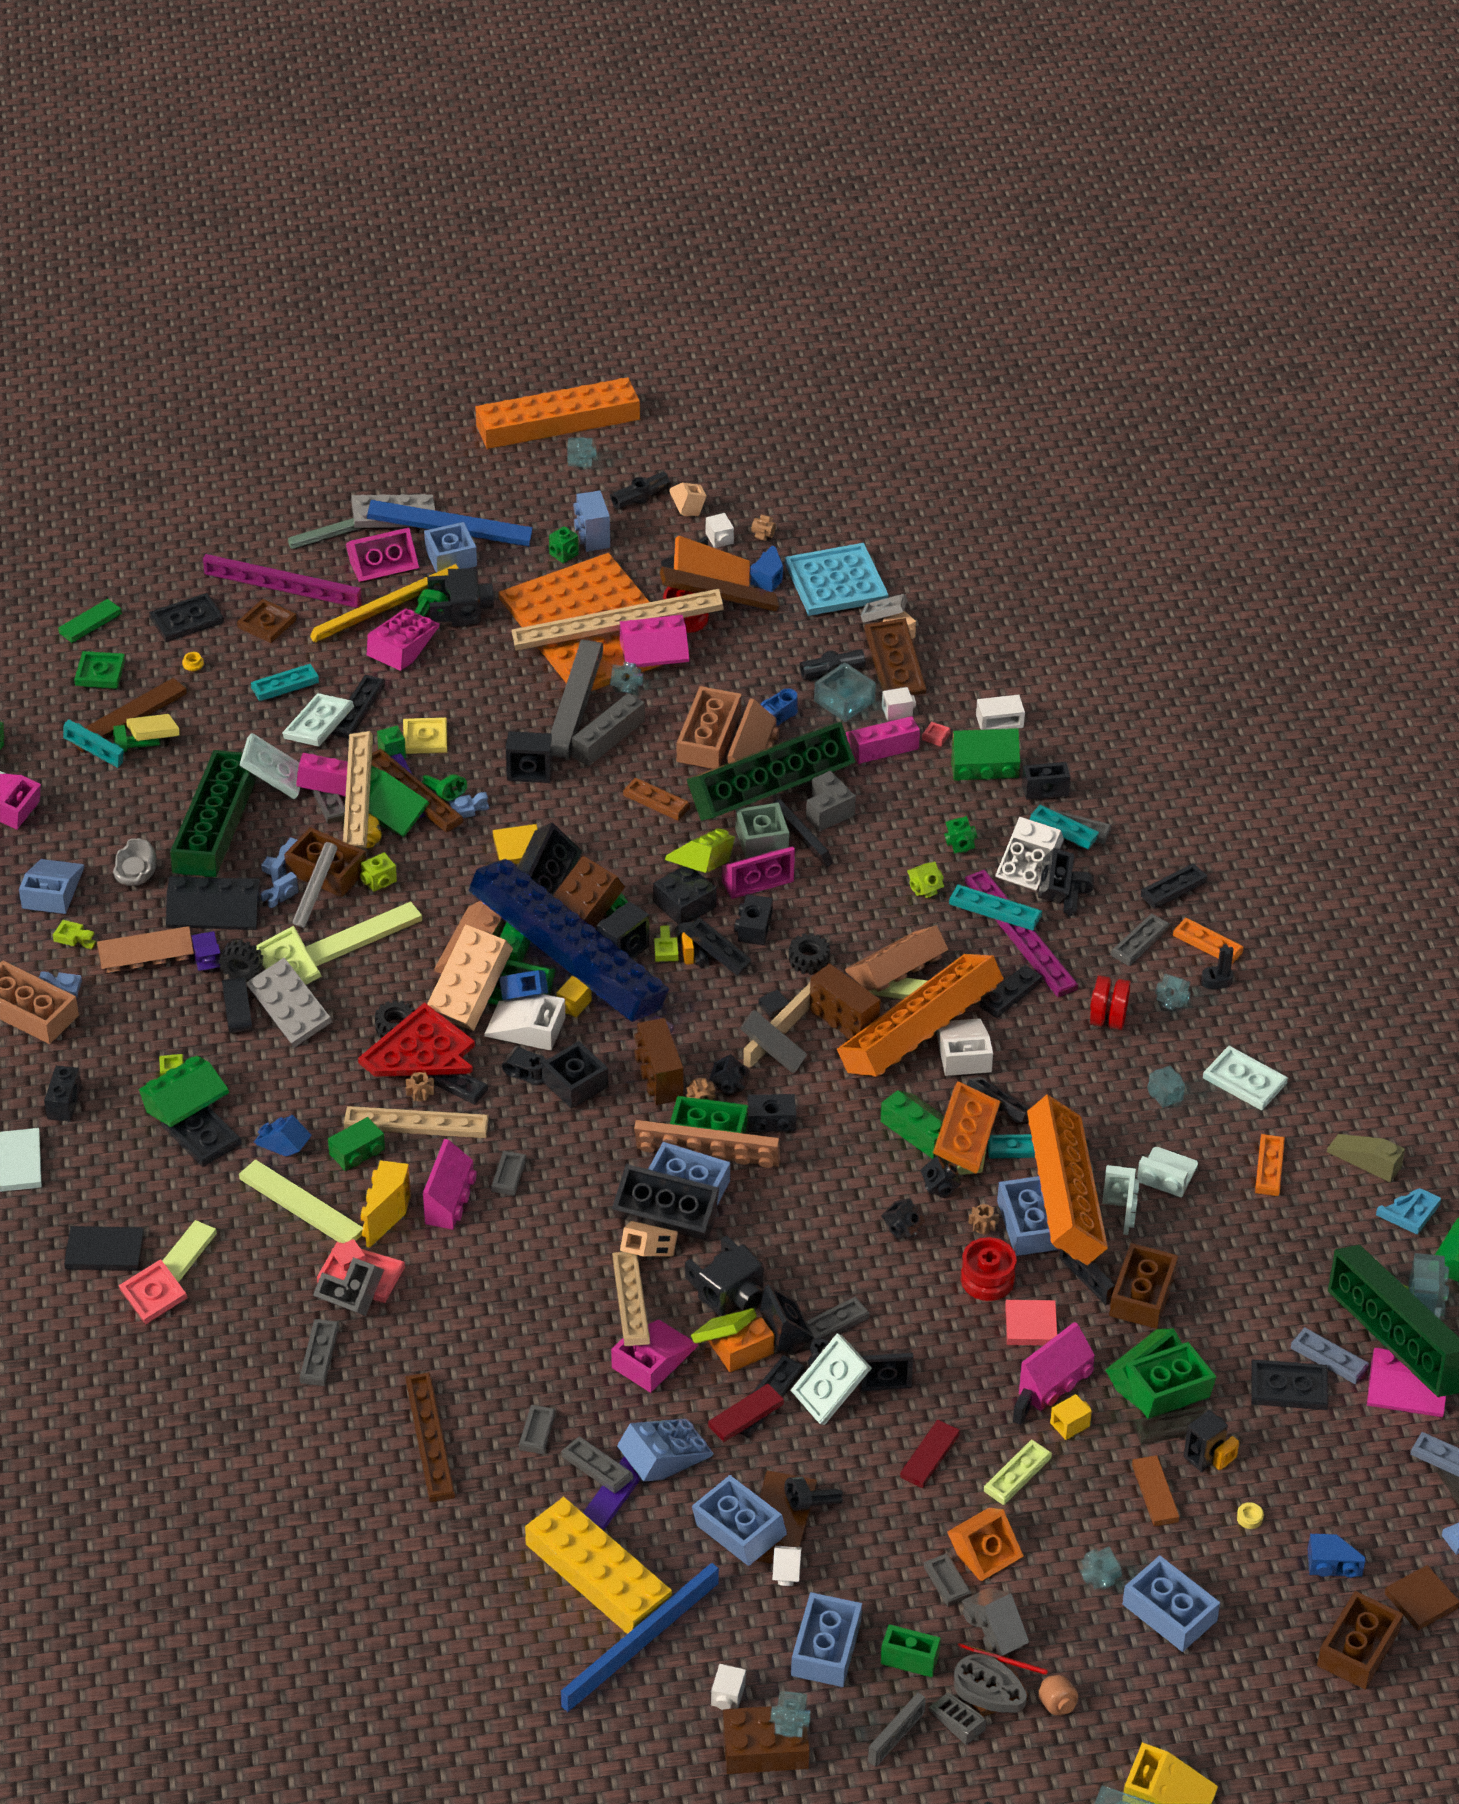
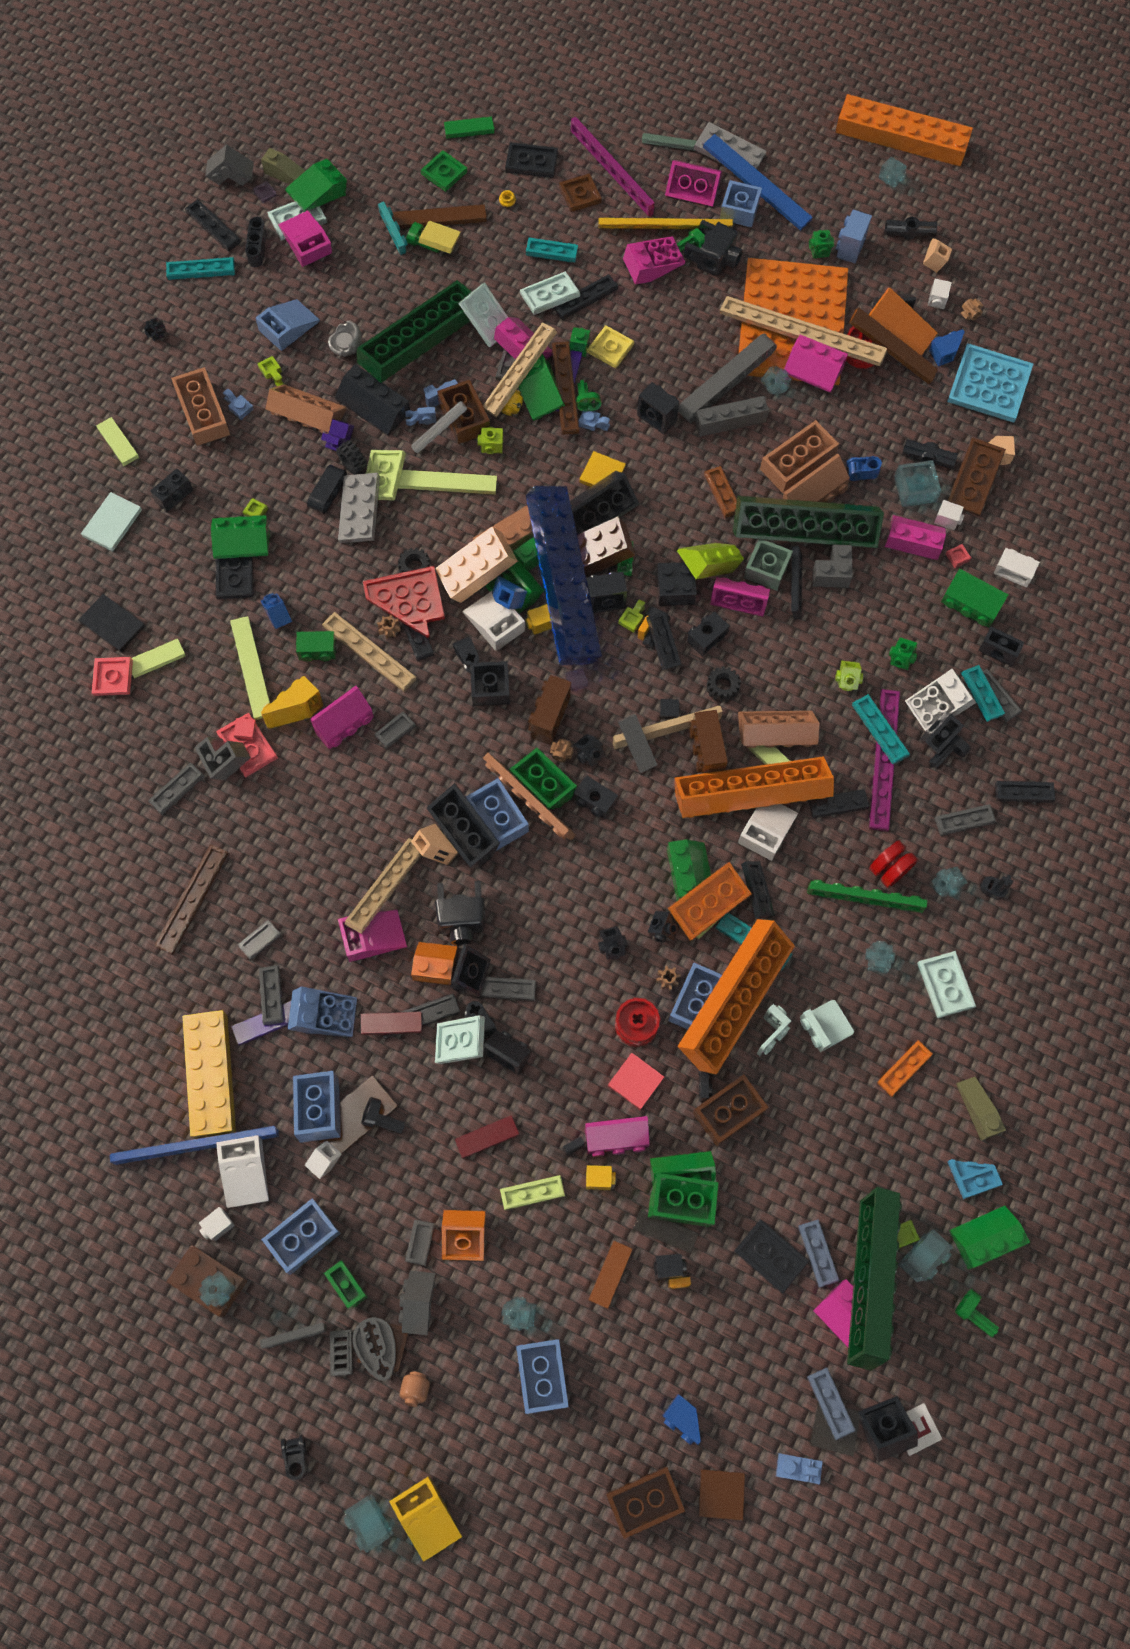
camera: 35 degrees right, 25 degrees up
lime tile [691,1308,757,1343] -> none
light grey tile [861,594,907,623] -> none
red piece [958,1643,1048,1675] -> none
orange tile [1173,917,1244,964] -> none
light yellow tile [1237,1503,1264,1529] -> none
none -> white slope [217,1136,269,1208]
none -> green plate [807,880,927,913]

